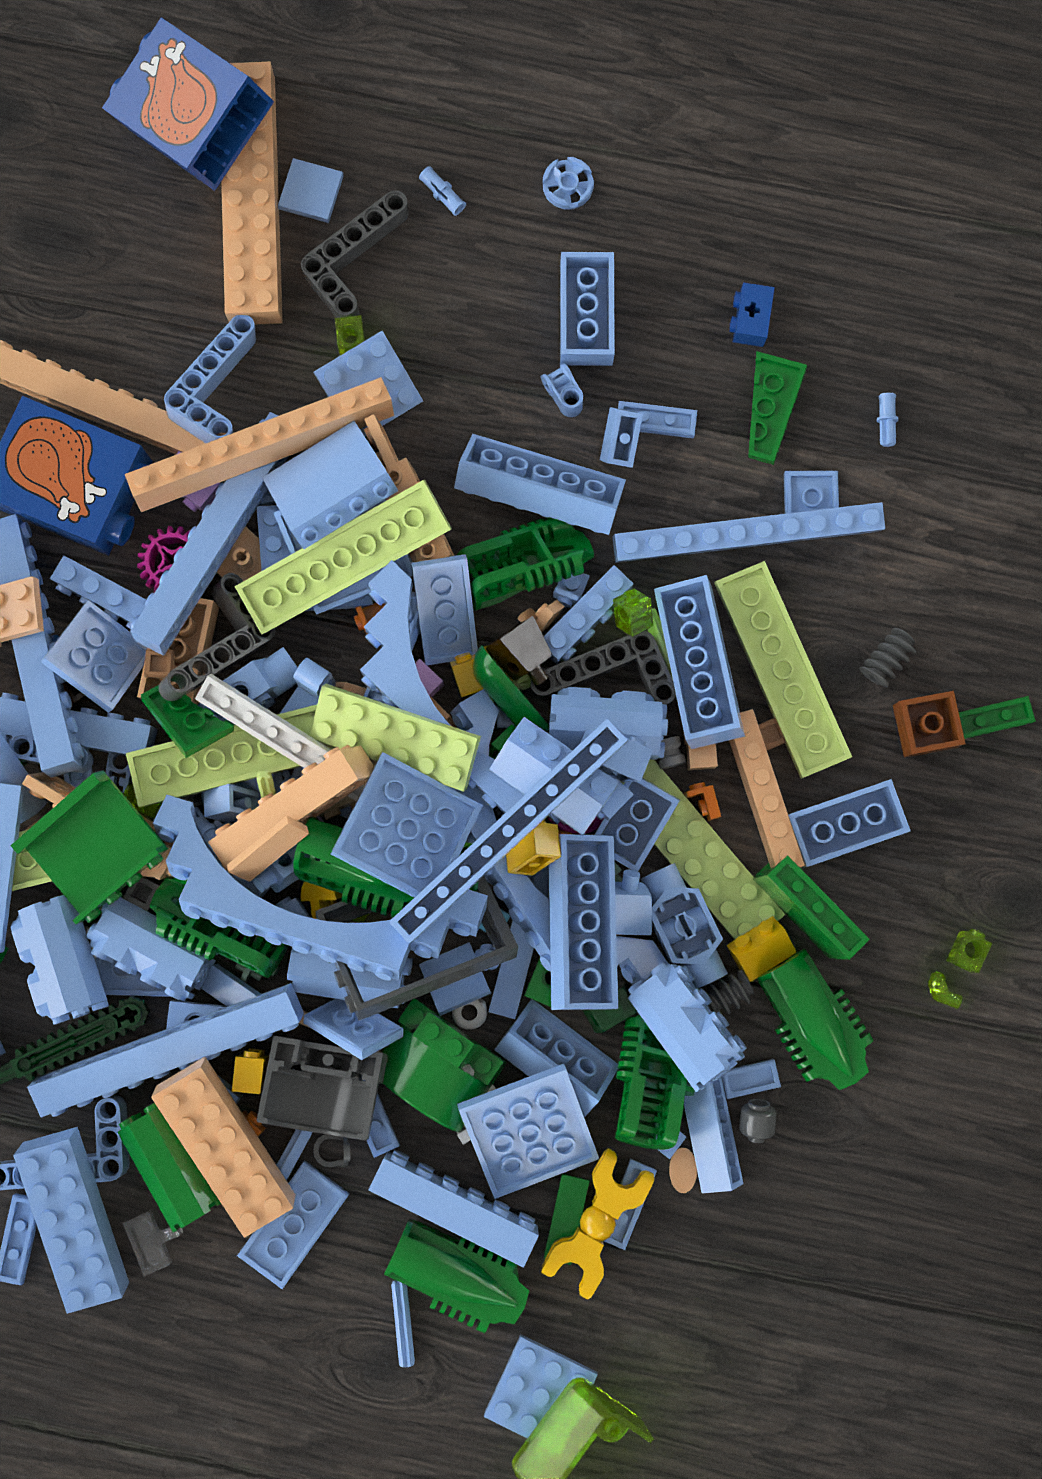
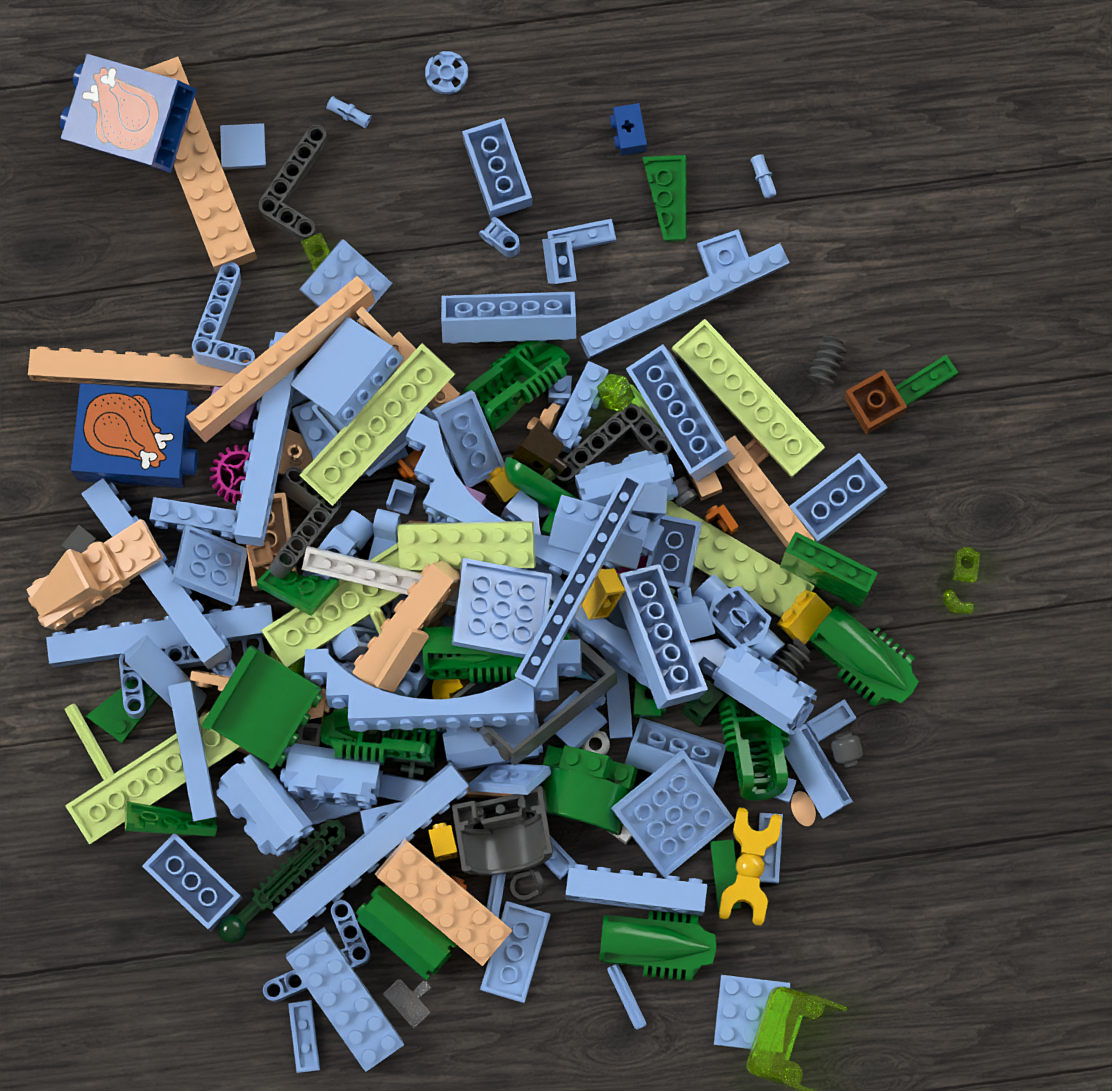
camera: 15 degrees left, 5 degrees down
none -> light blue panel [386,479,417,515]

